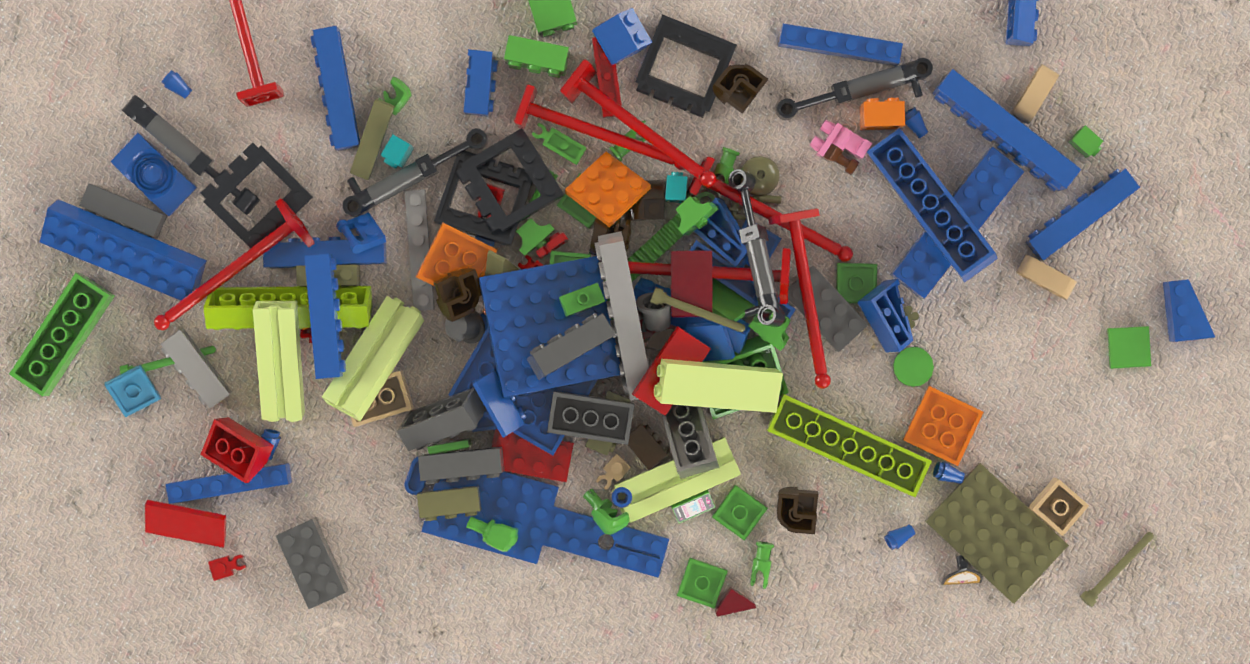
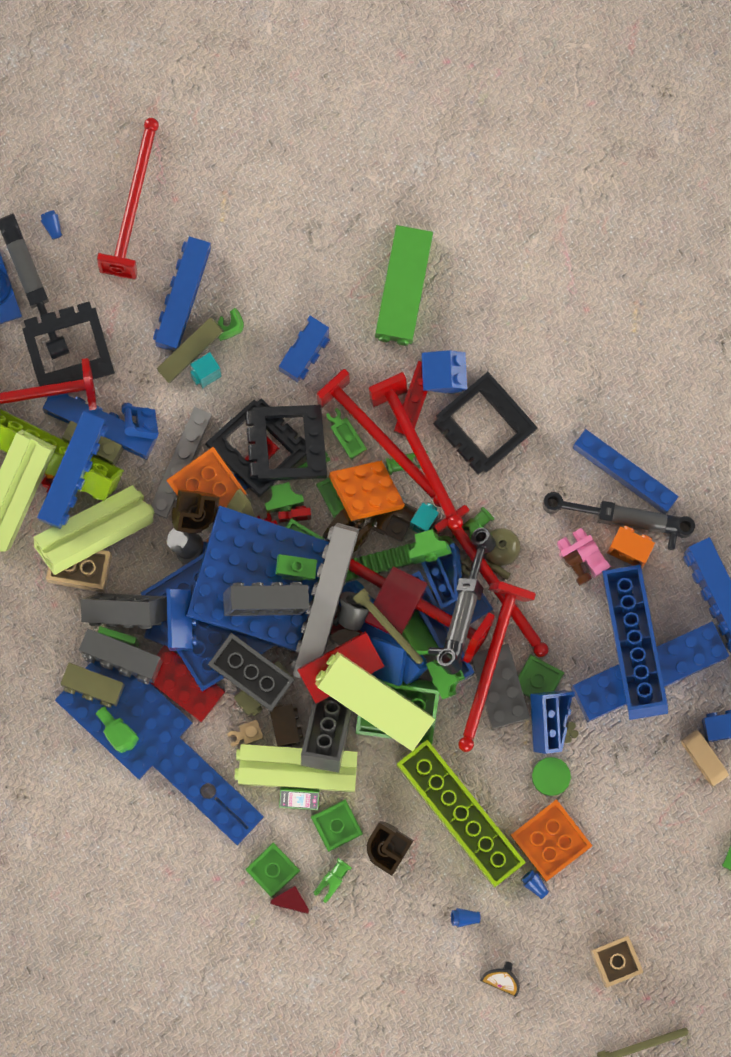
camera: 20 degrees right, 10 degrees down
piece [342,128,488,217] -> none
blue tile [404,457,426,495] -> none
bright green brick [504,35,570,78] -> none
bright green piece [583,489,630,535] -> none
blue cone [612,487,632,507] -> none
dark brown brick [713,63,768,114] -> none
blue cone [905,107,929,138] -> none
olive plate [925,463,1069,604] -> none

